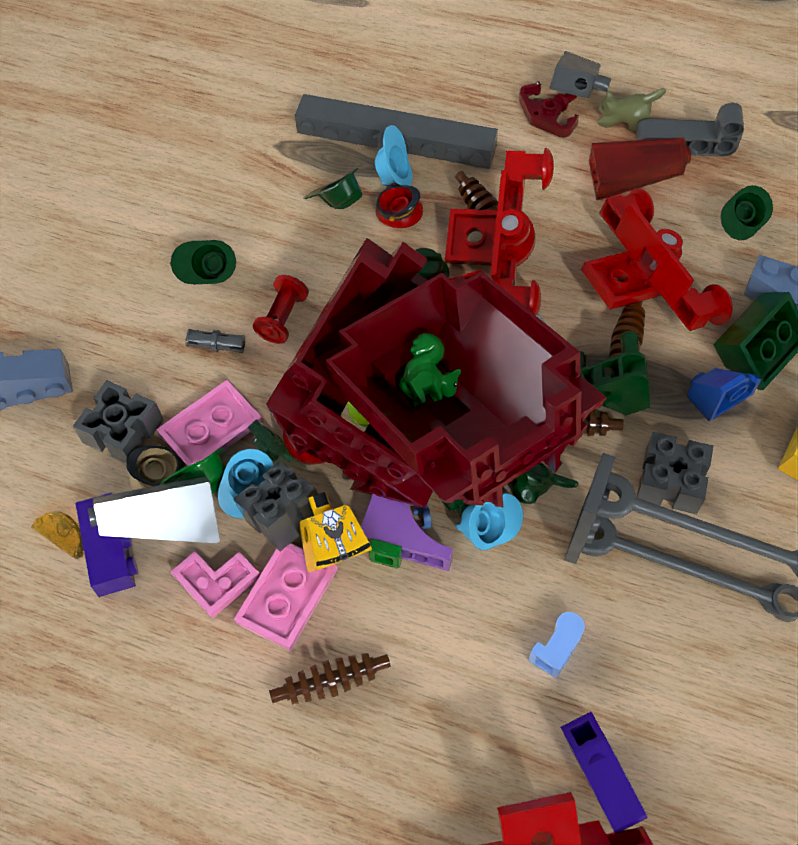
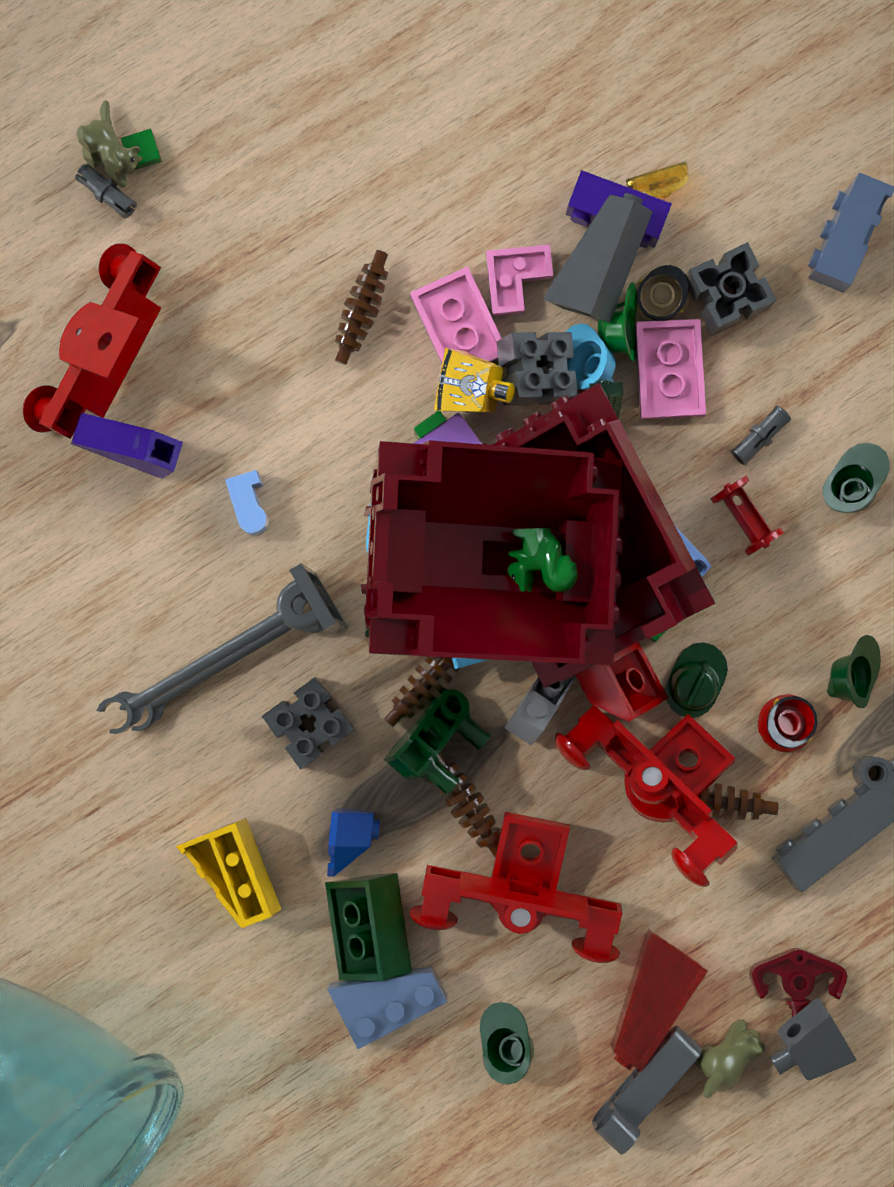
camera: 125 degrees right, 25 degrees up
medium azure piece [375,125,413,186] -> none

